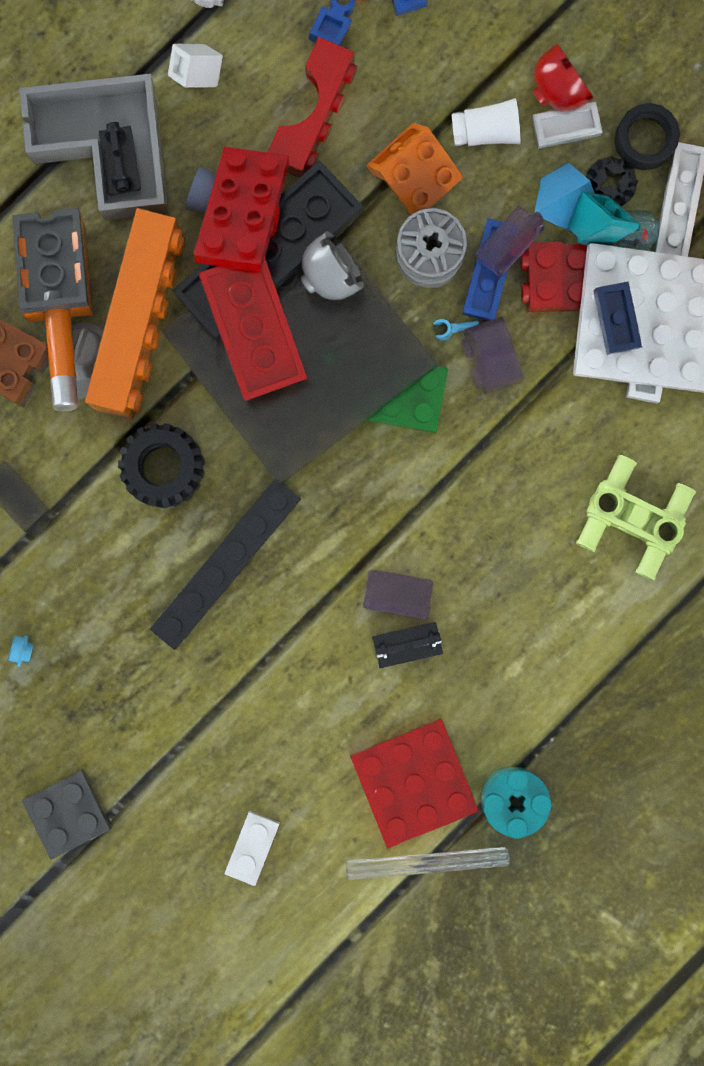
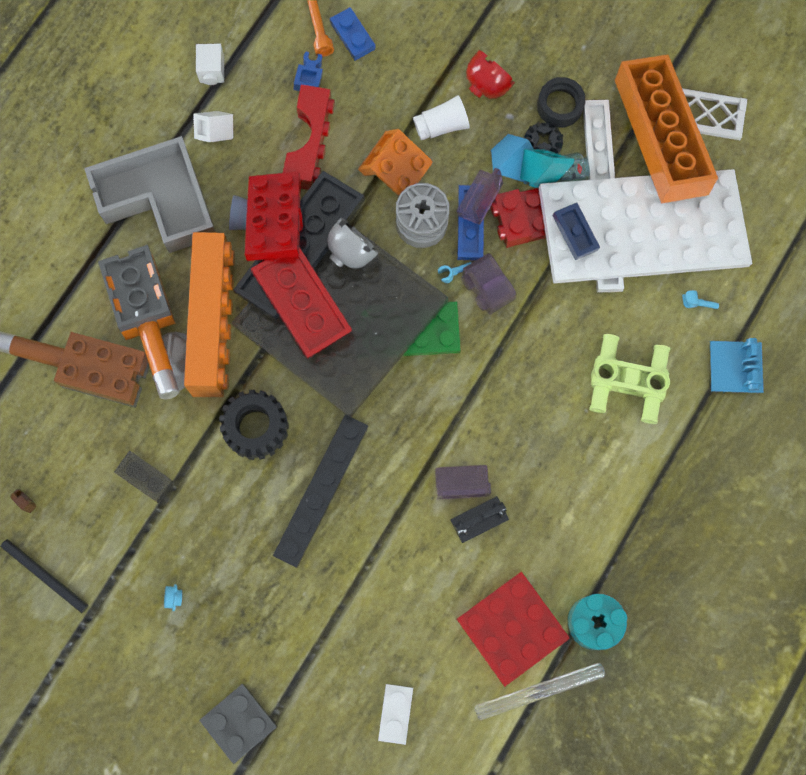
camera: 15 degrees left, 10 degrees down
black hinge [99,122,141,195] -> none
white tile [531,102,603,149] -> none

